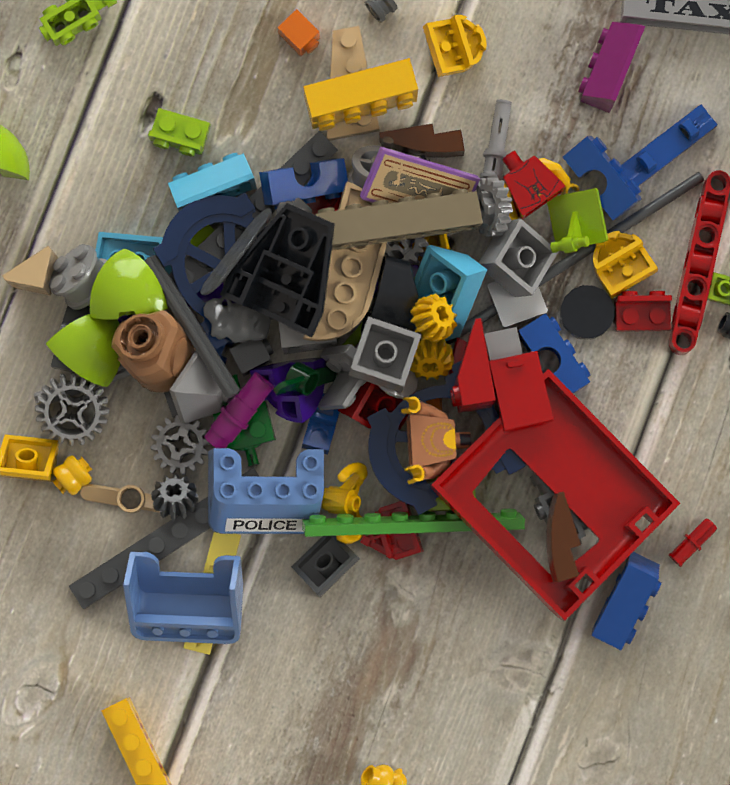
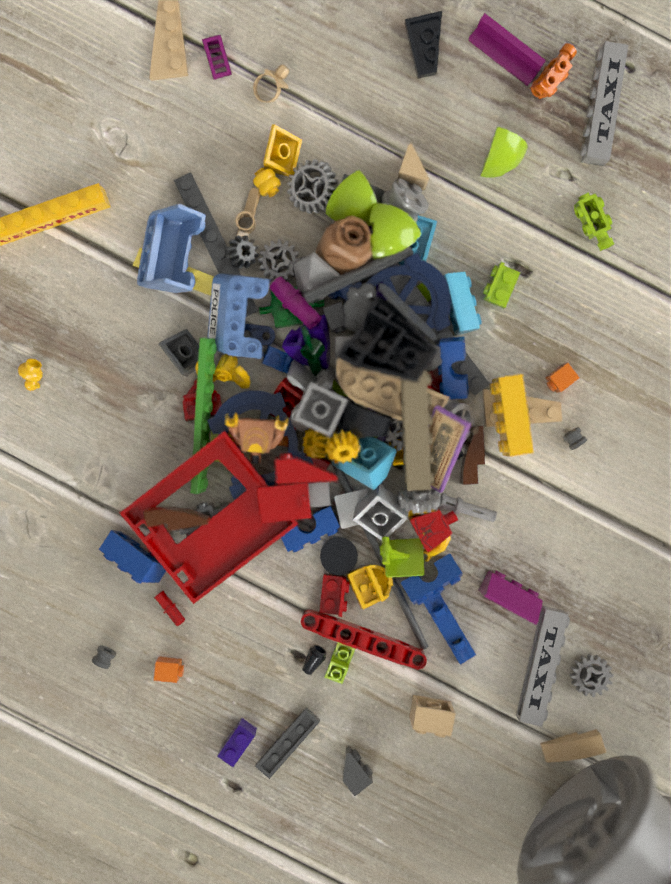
camera: 90 degrees right, 5 degrees up
yellow slope [423,15,487,77] -> none
none -> dark blue plate [244,324,276,346]

